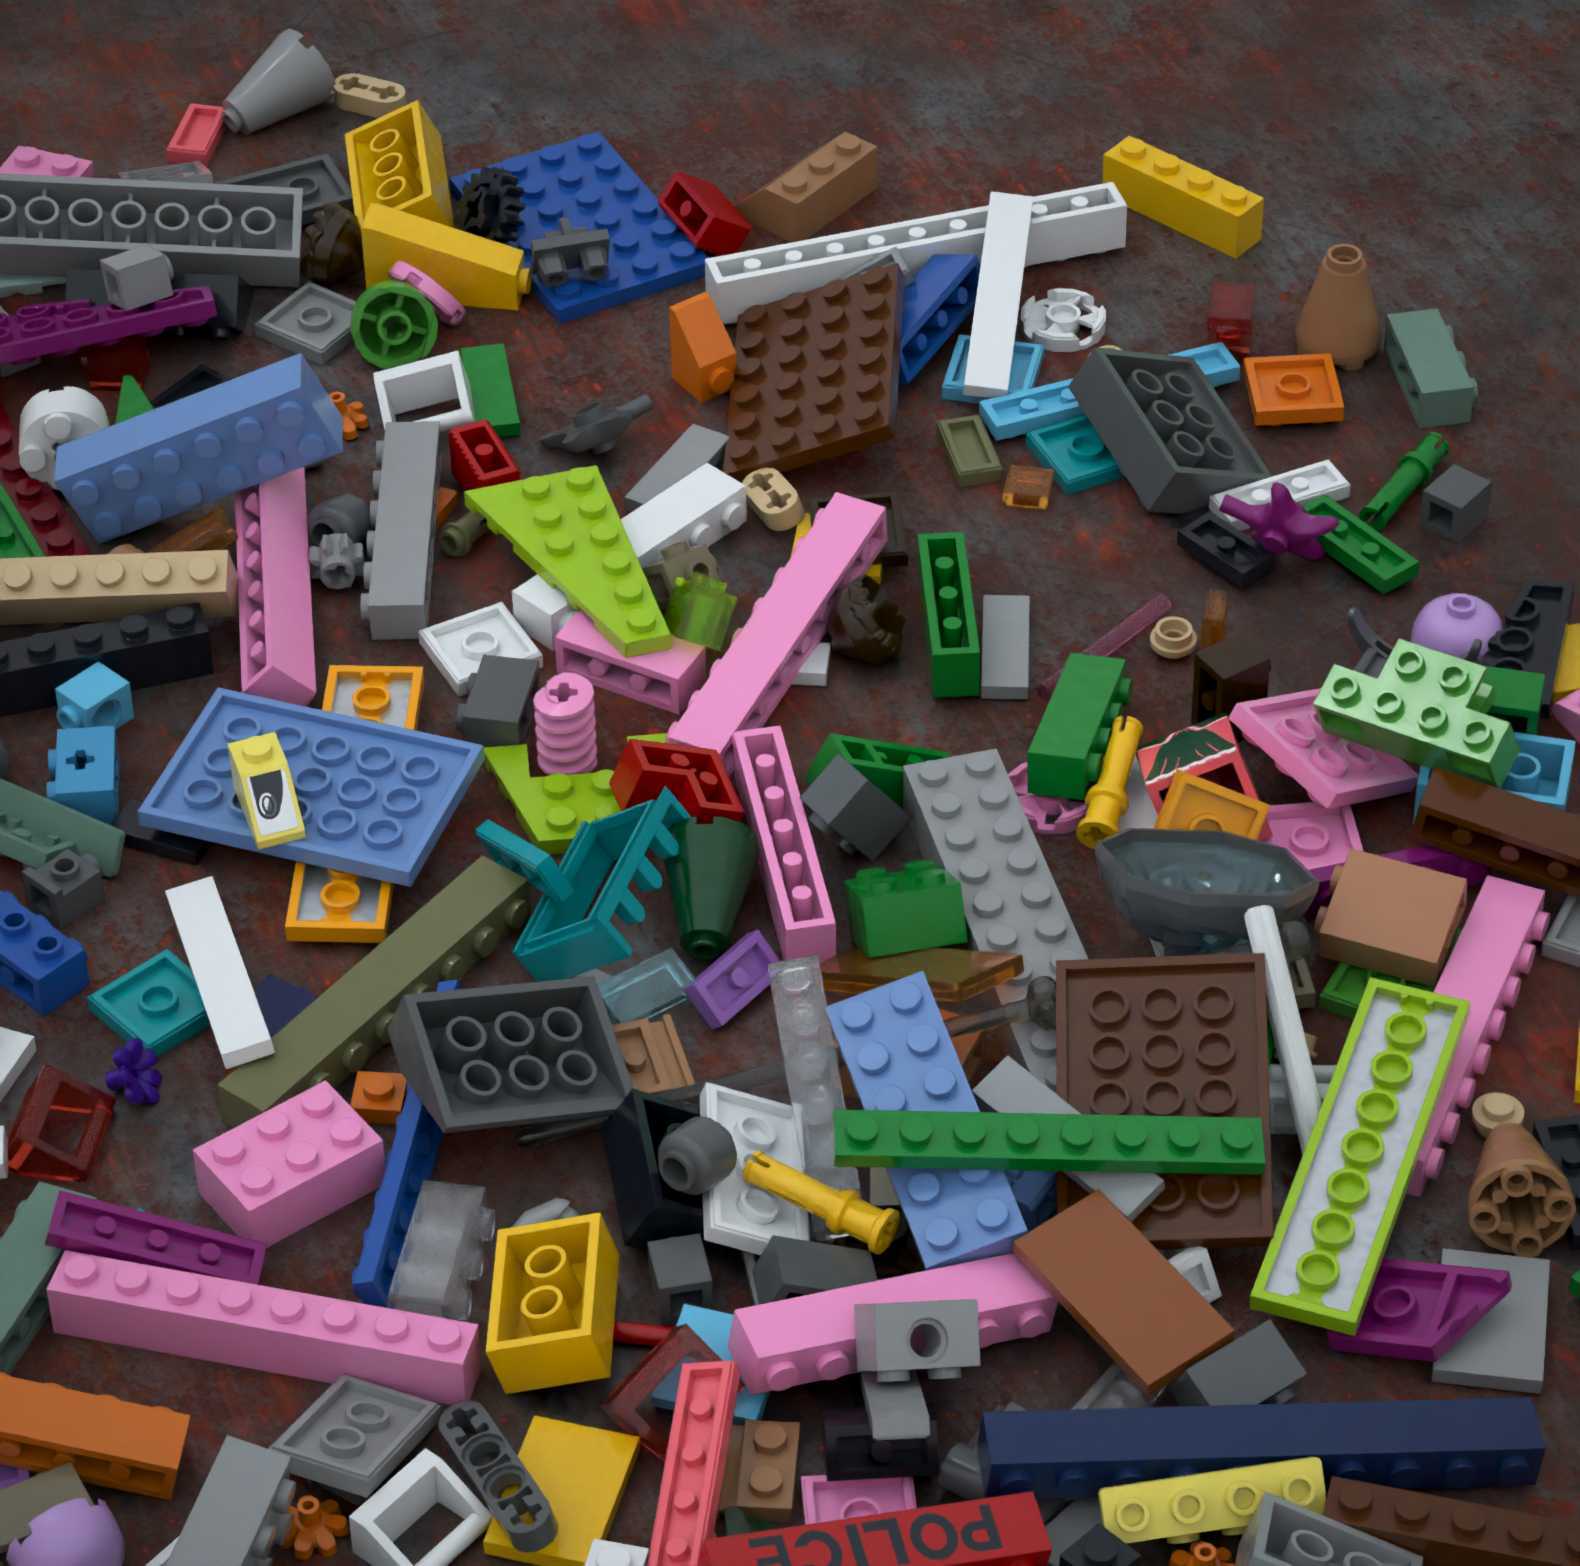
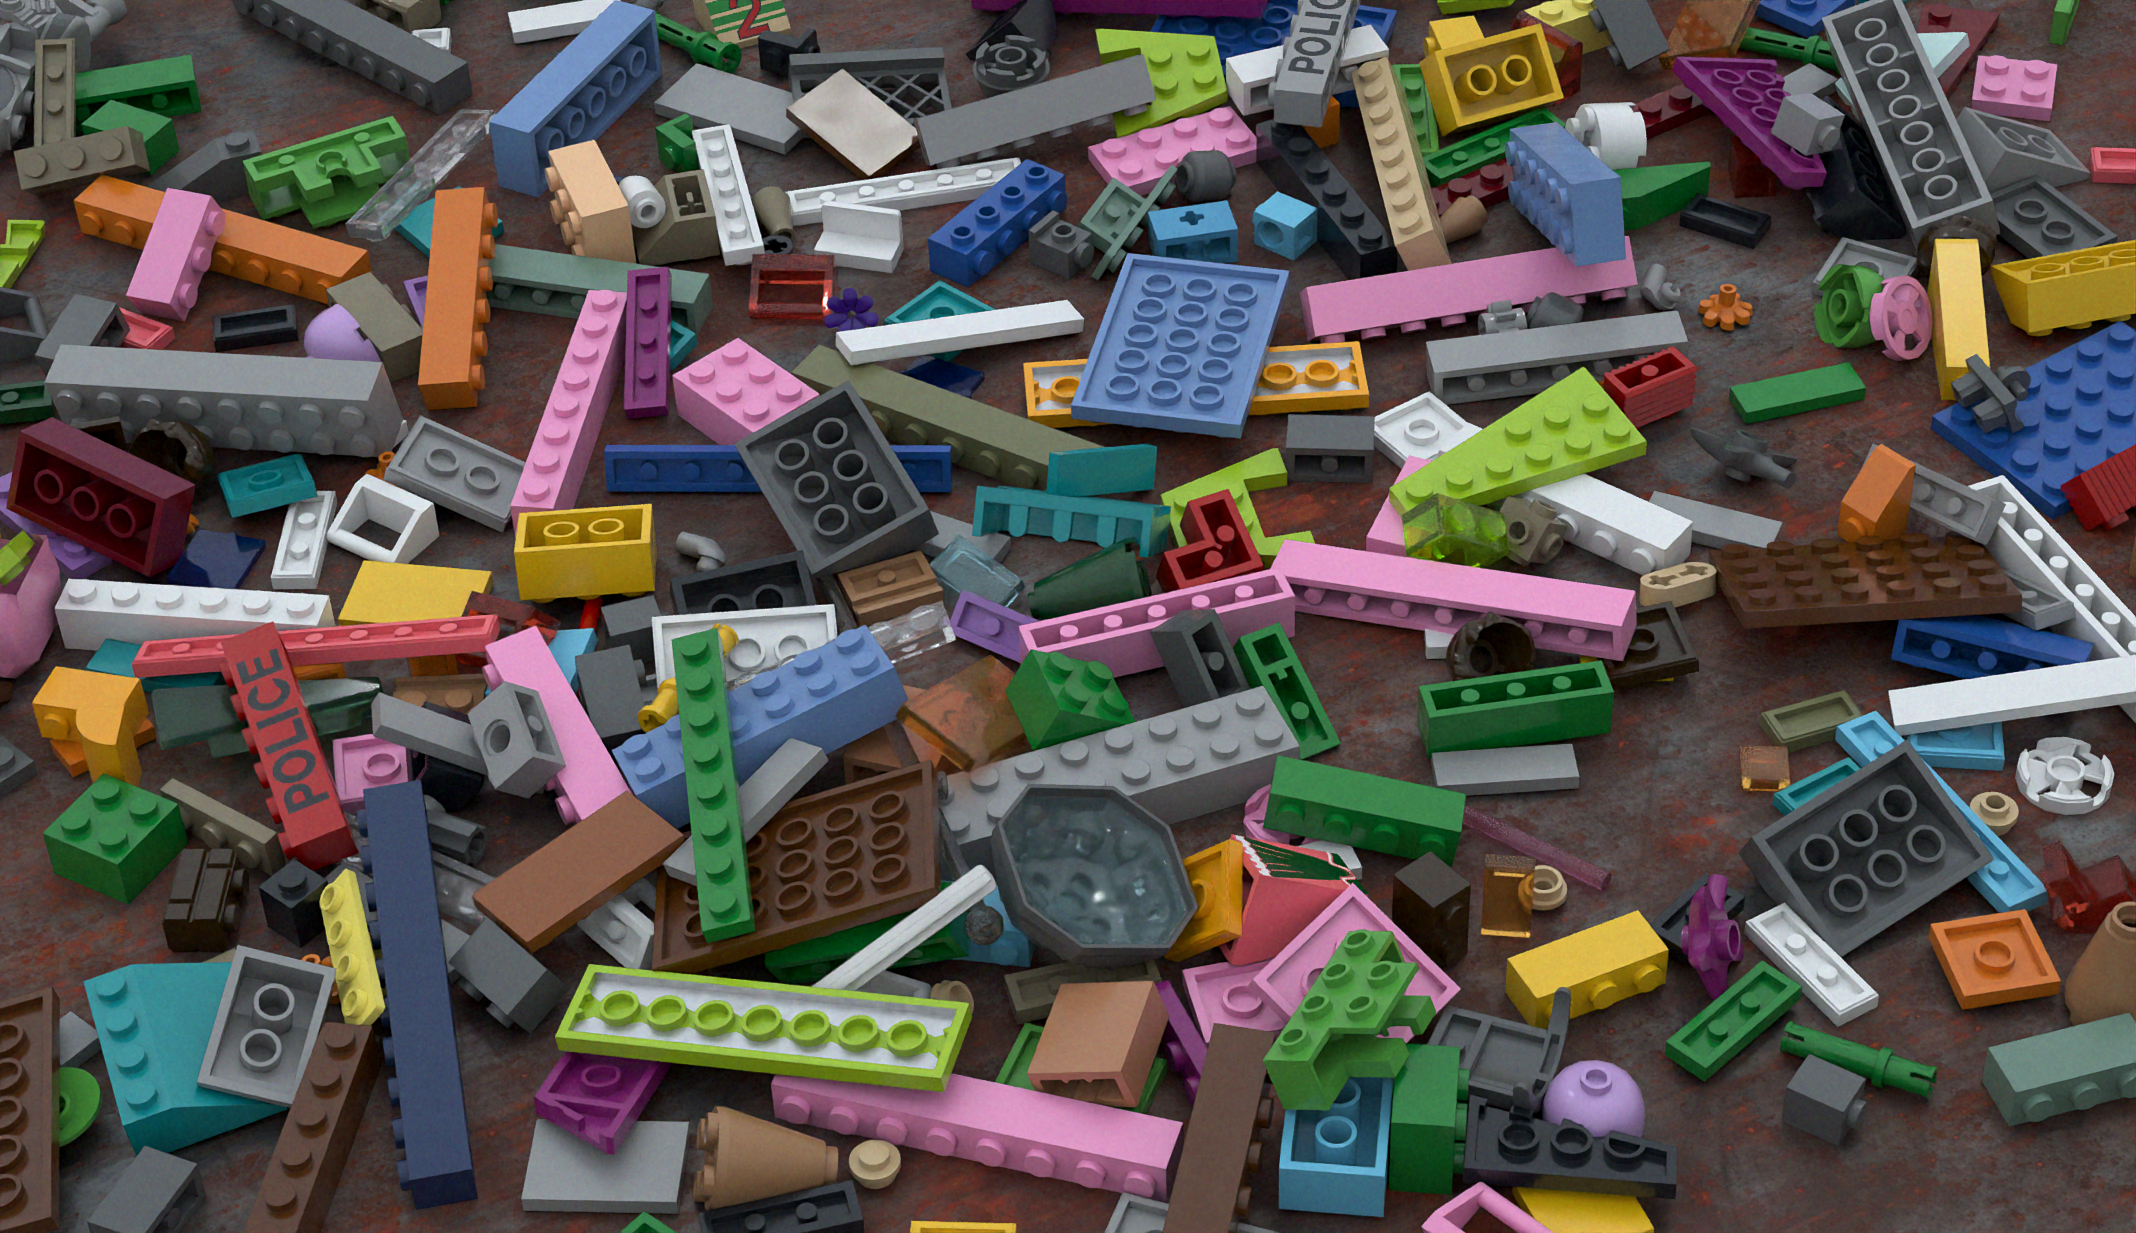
camera: 85 degrees right, 0 degrees up
clear orange tile [146,505,239,553] -> none
light yellow slope [228,732,306,850] -> none
white tile [373,351,475,432] -> none
clear brick [387,1180,495,1321] -> none
dark grey beam [438,1400,559,1552] -> none
black gear [454,167,526,245] -> none
bright pink piece [533,672,598,775] -> none
dark grey head [658,1116,737,1196] -> none
yellow pin [1076,716,1143,850] -> none
none -> yellow brick [1505,910,1669,1029]
none -> light grey tile [1861,444,2006,545]

